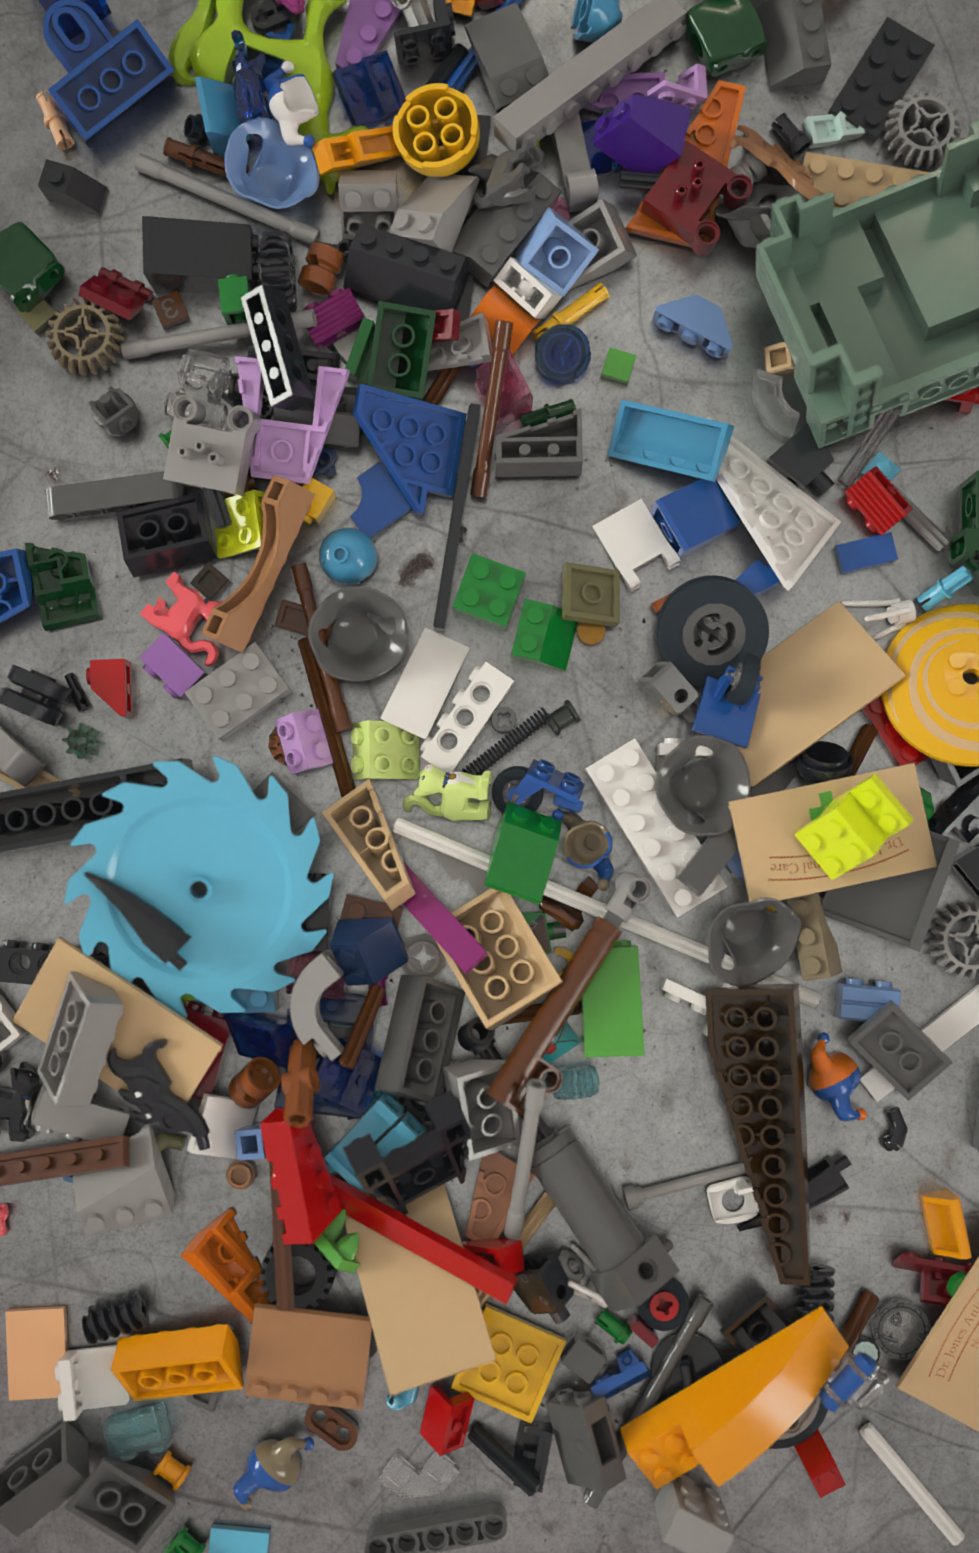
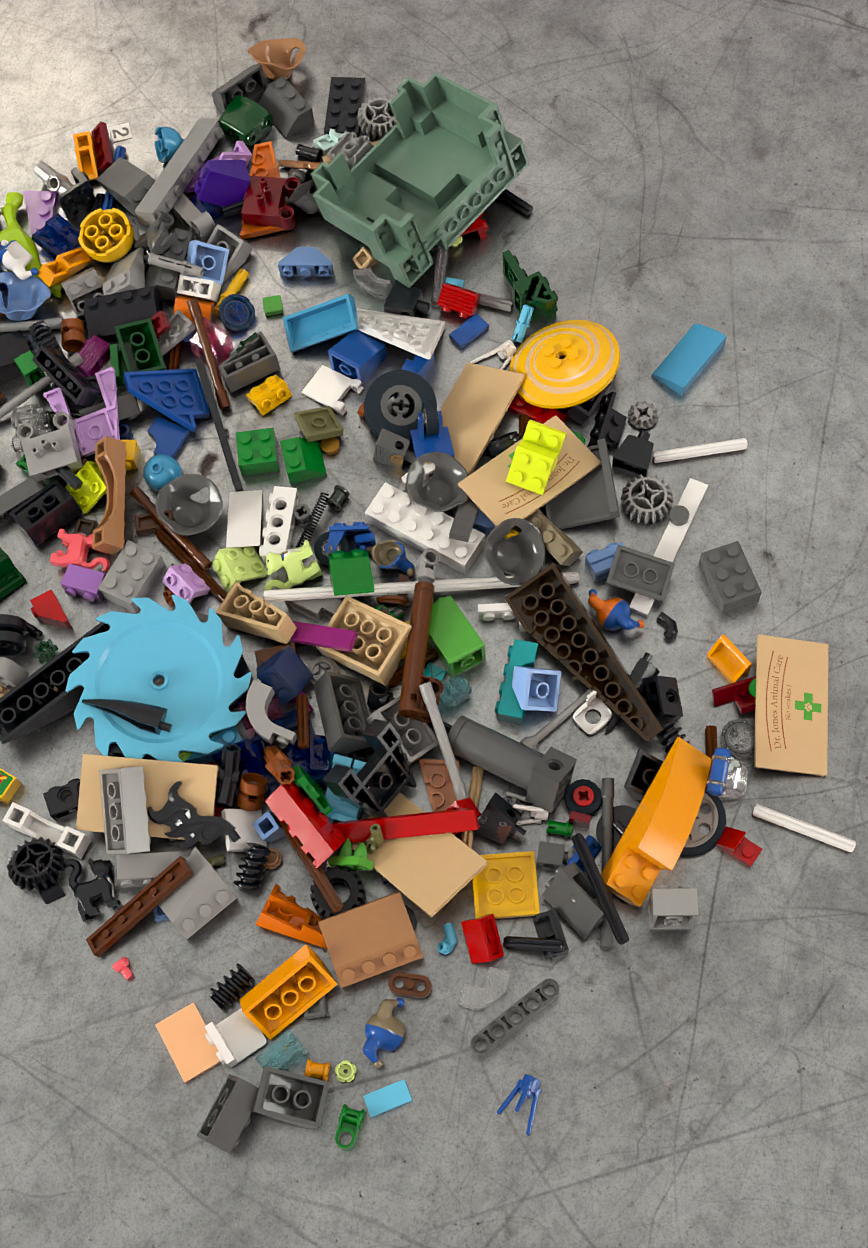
camera: 20 degrees left, 20 degrees down
none -> light grey pin [148,252,204,279]
none -> black piece [215,744,242,809]
none -> black piece [233,842,271,890]
none -> yellow bracket [246,374,292,416]
none -> green wing [293,764,333,815]
none -> light grey slope [327,132,374,169]
none -> yellowish green plate [335,1060,357,1082]
none -> olive arm [365,824,384,854]
none -> teal arch [495,639,538,725]
none -> light blue slope [512,666,561,712]
none -> black axle [571,833,629,945]
none -> black brick [644,676,683,723]

